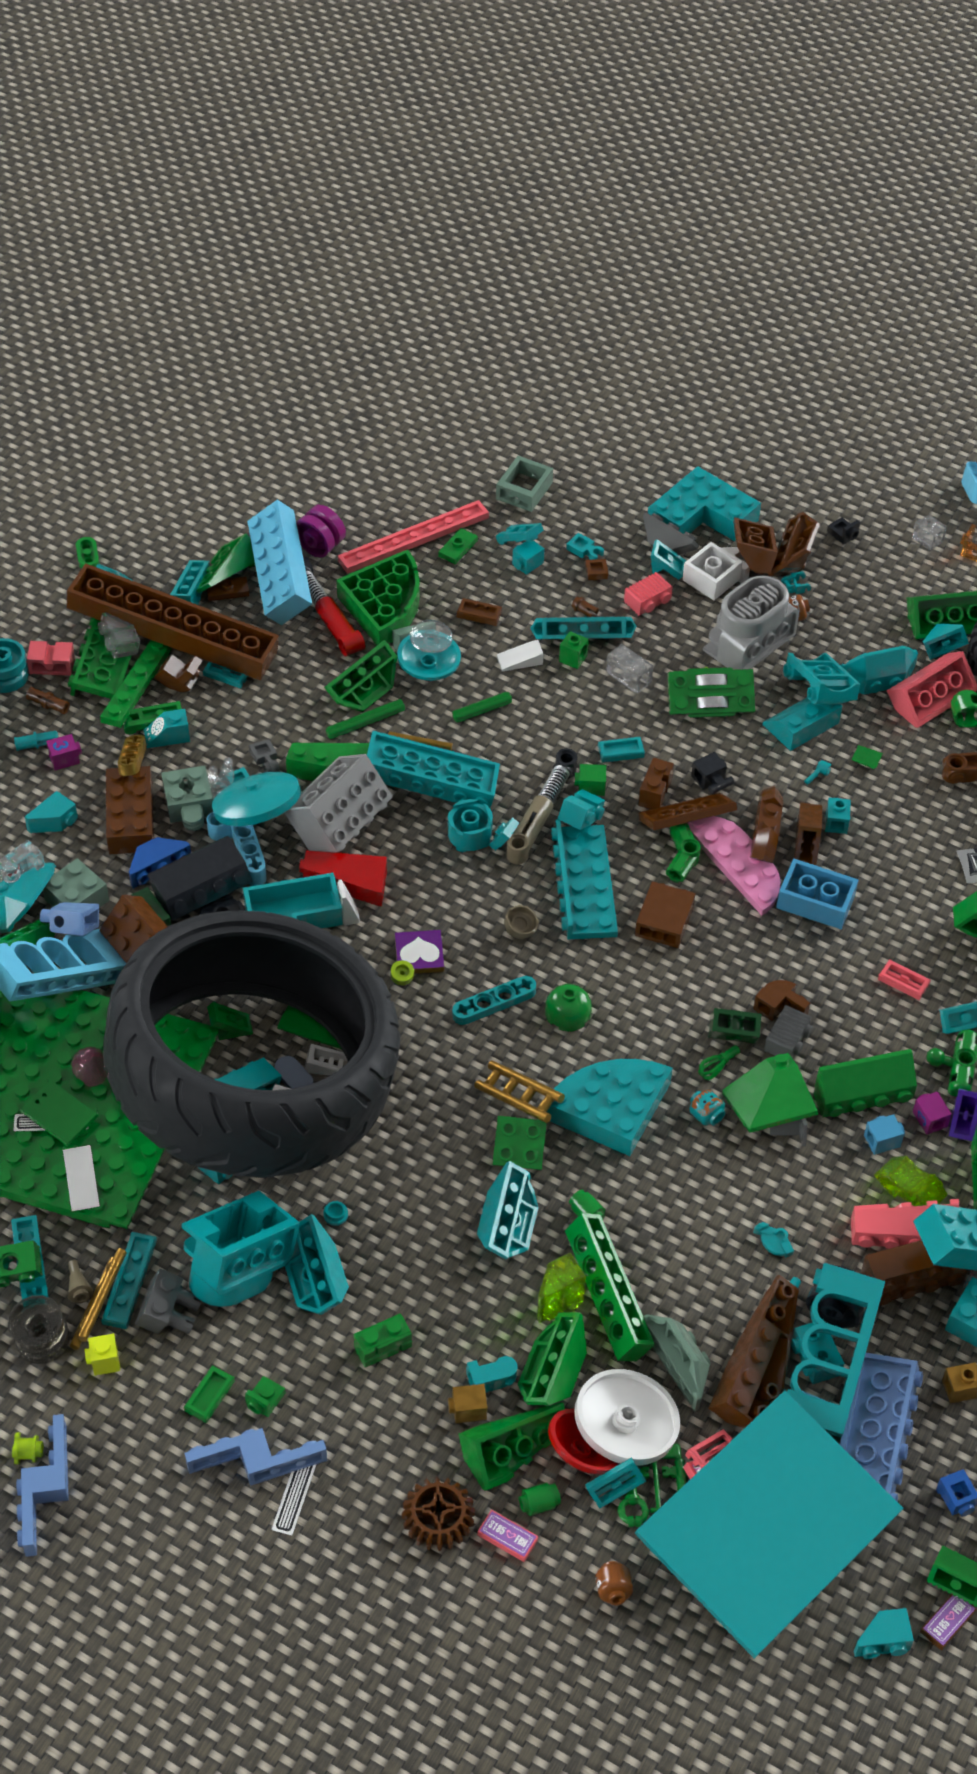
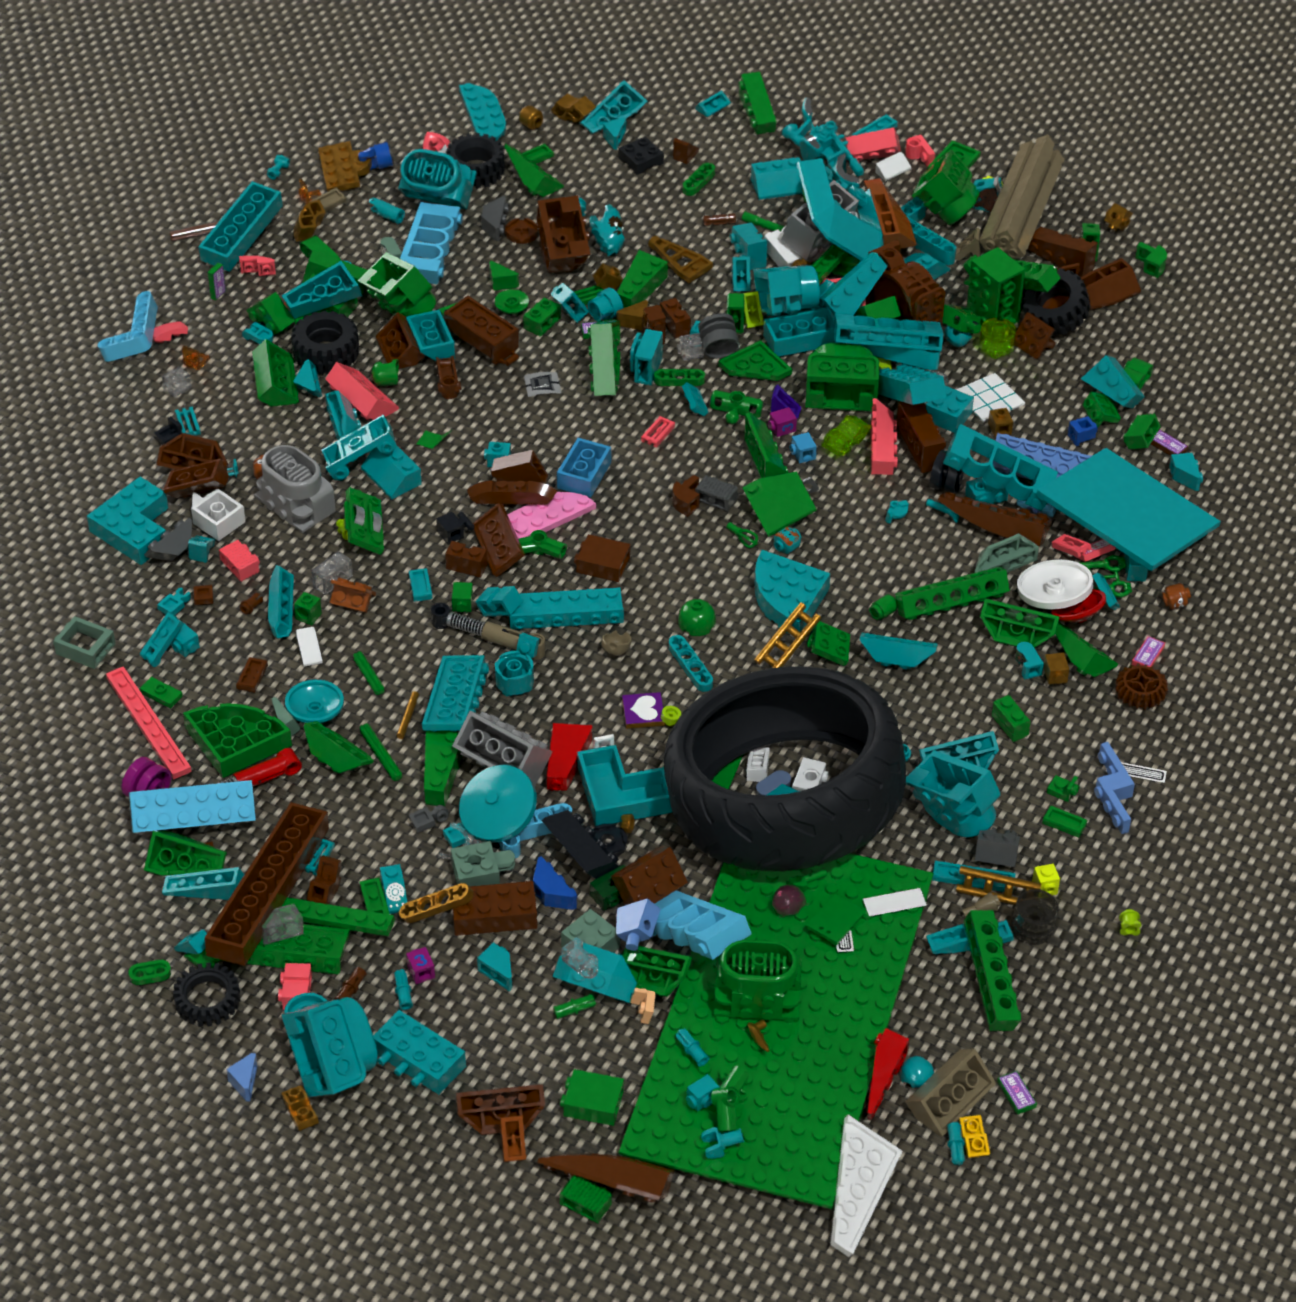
camera: 90 degrees left, 5 degrees down
medium blue bracket [16,1414,69,1557] -> none
clear dish [410,620,453,653] -> none
green brick [519,1482,561,1516] -> none
clear neon green slope [537,1253,586,1323] -> none
dark green brick [708,1008,762,1044] -> none
teal hand [804,760,831,785] -> none
none -> black tyre [173,963,241,1027]
none -> teal tile [175,407,201,435]
none -> dark orange bracket [330,578,376,613]

